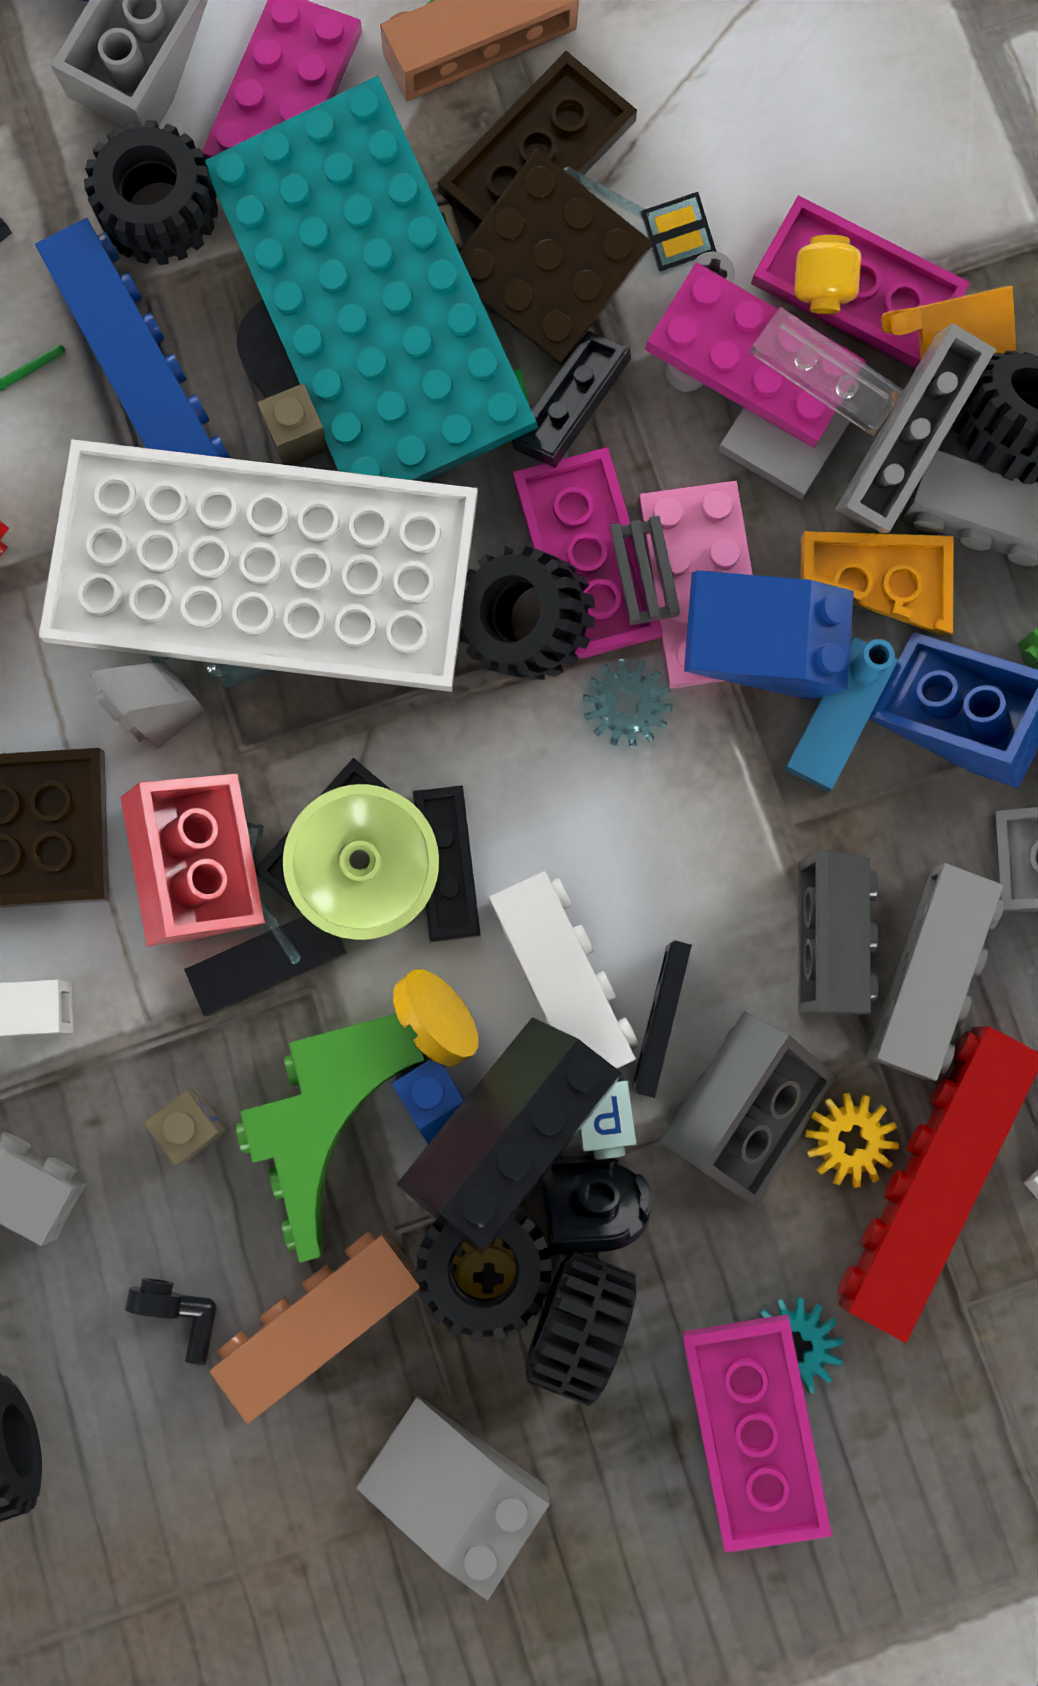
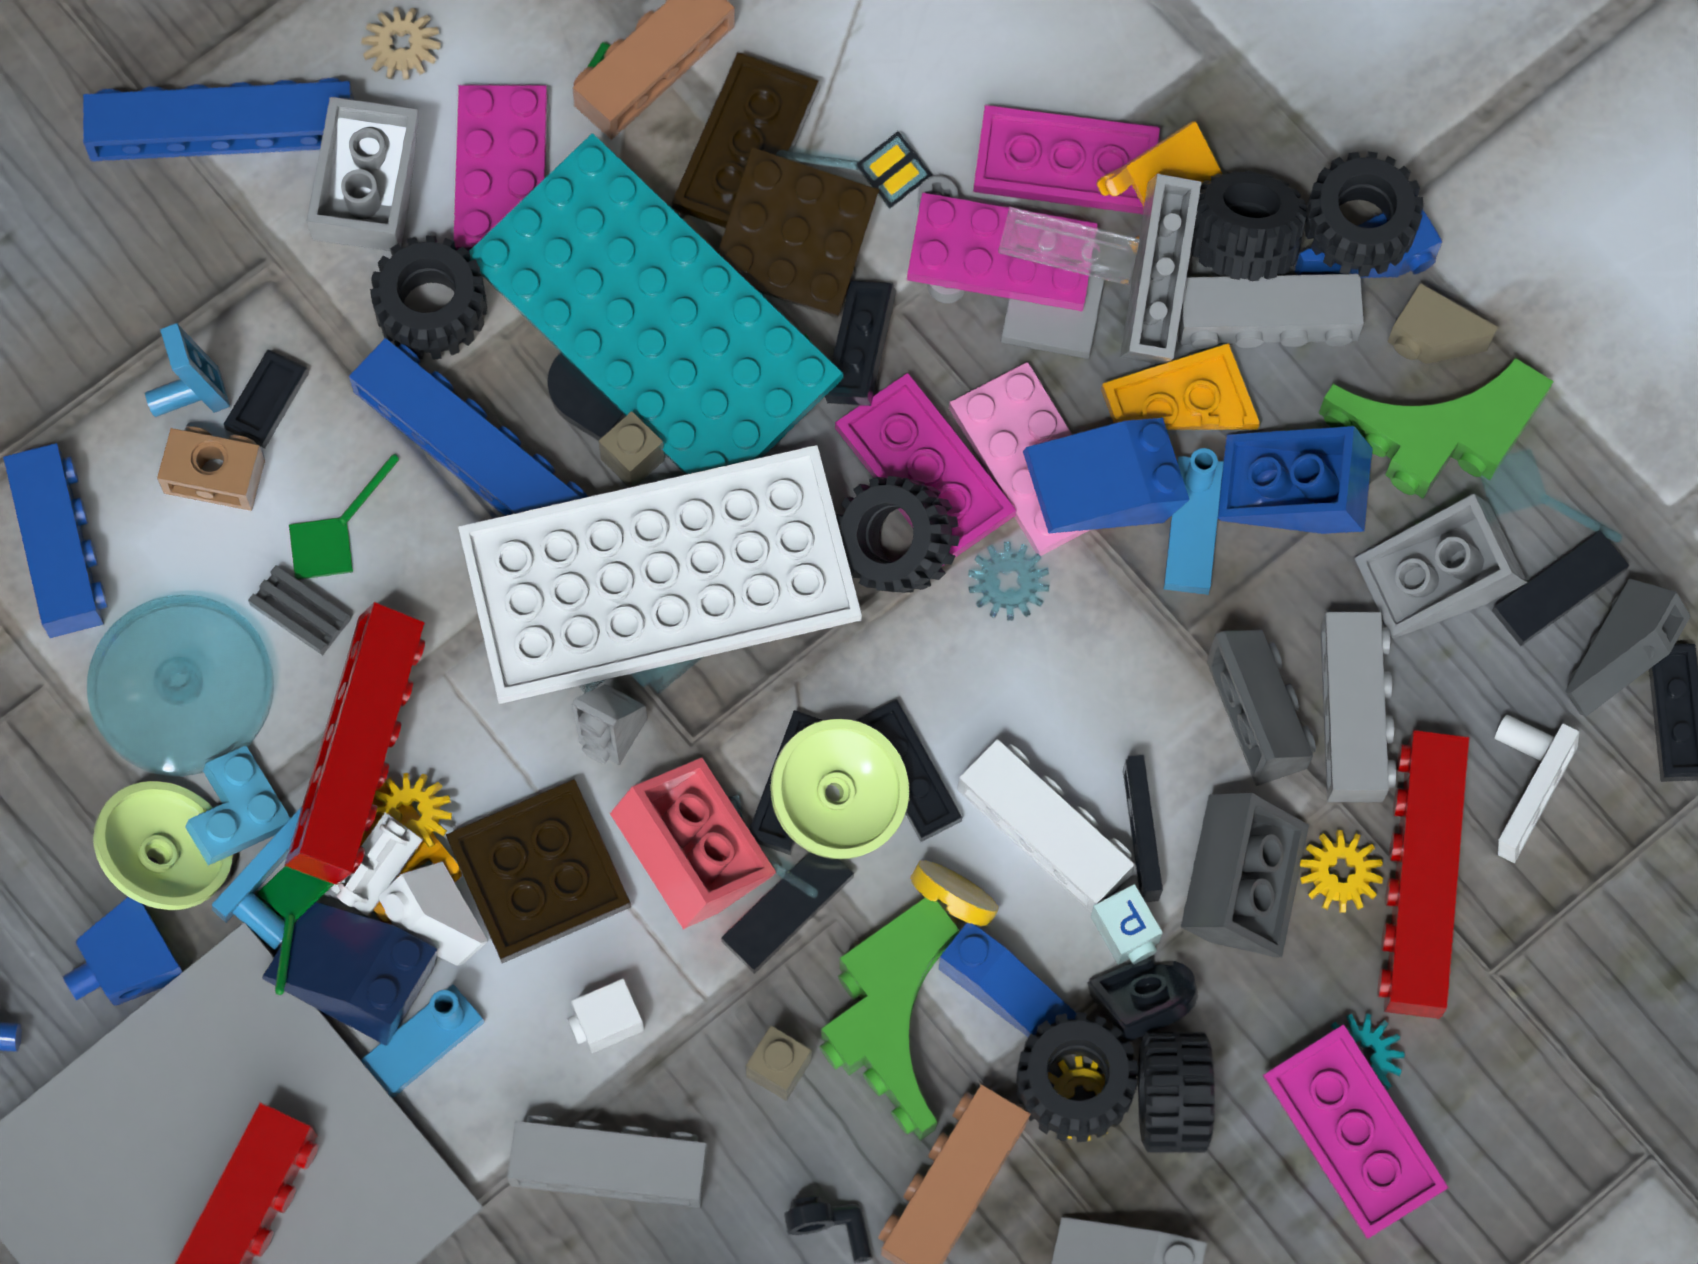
camera: 20 degrees left, 10 degrees down
black slope [396,1017,621,1255] -> none
dark grey tile [609,516,680,626] -> none
yellow head [794,235,861,314] -> none

